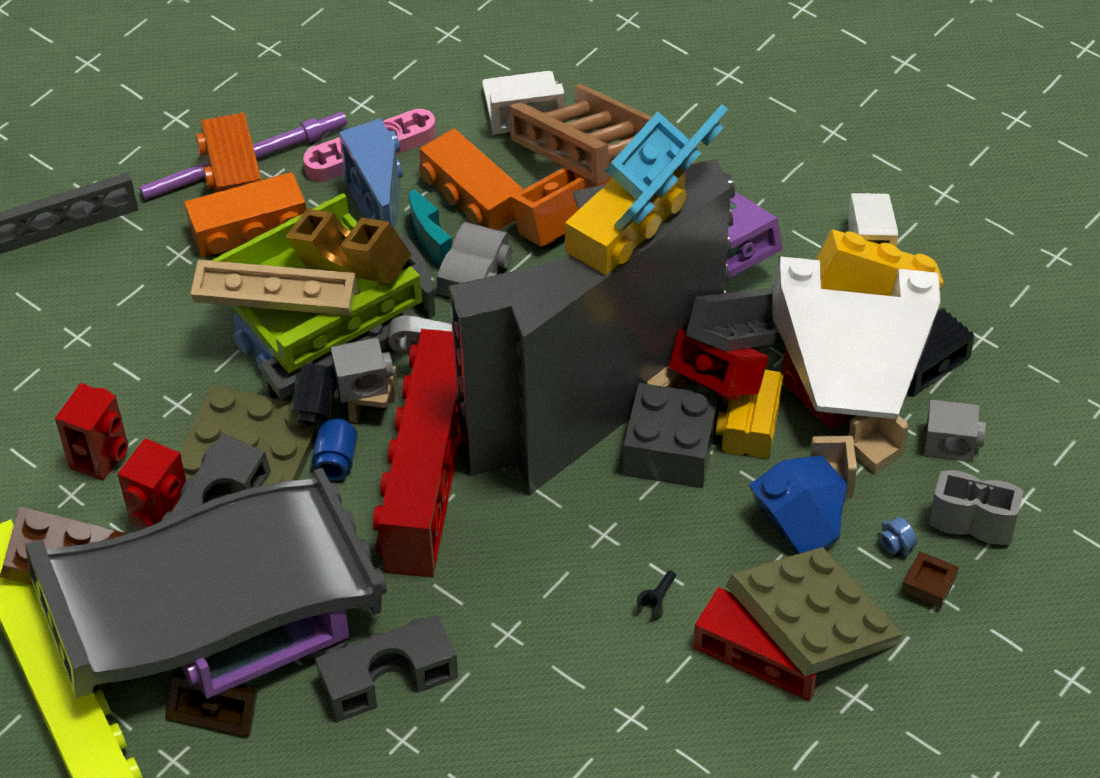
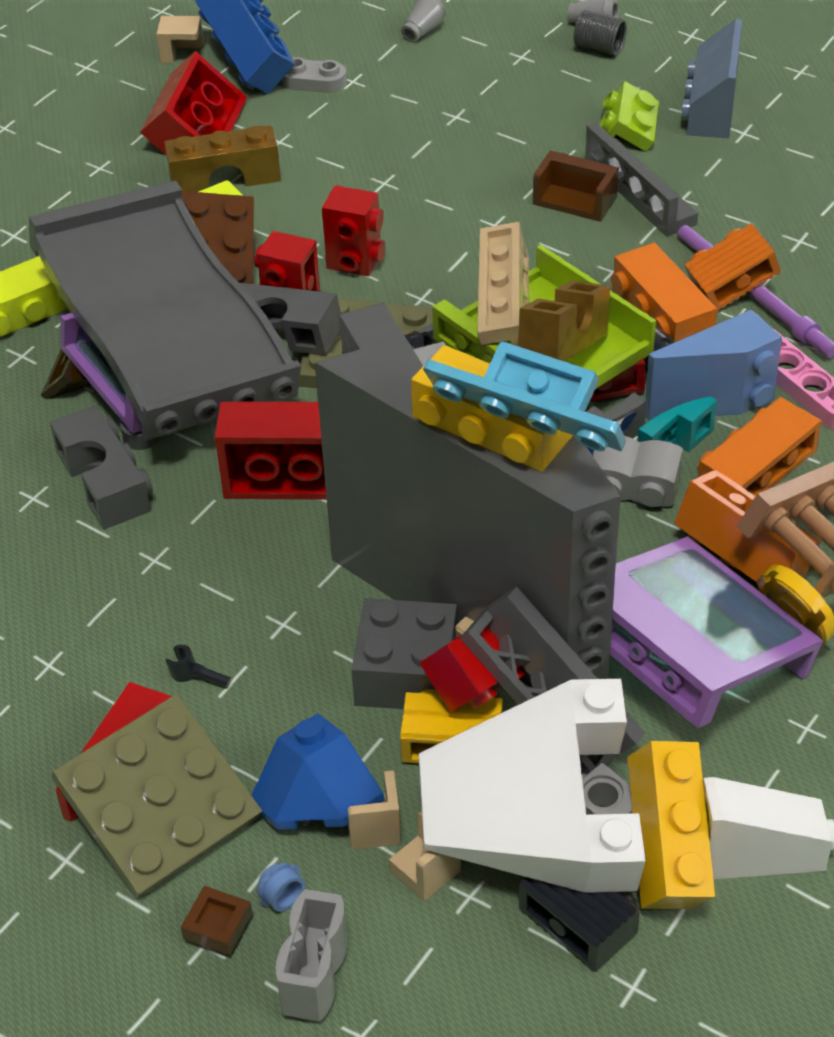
camera: 85 degrees right, 5 degrees down
light grey brick [924,400,986,462] -> none
none -> reddish brown panel [533,150,619,222]

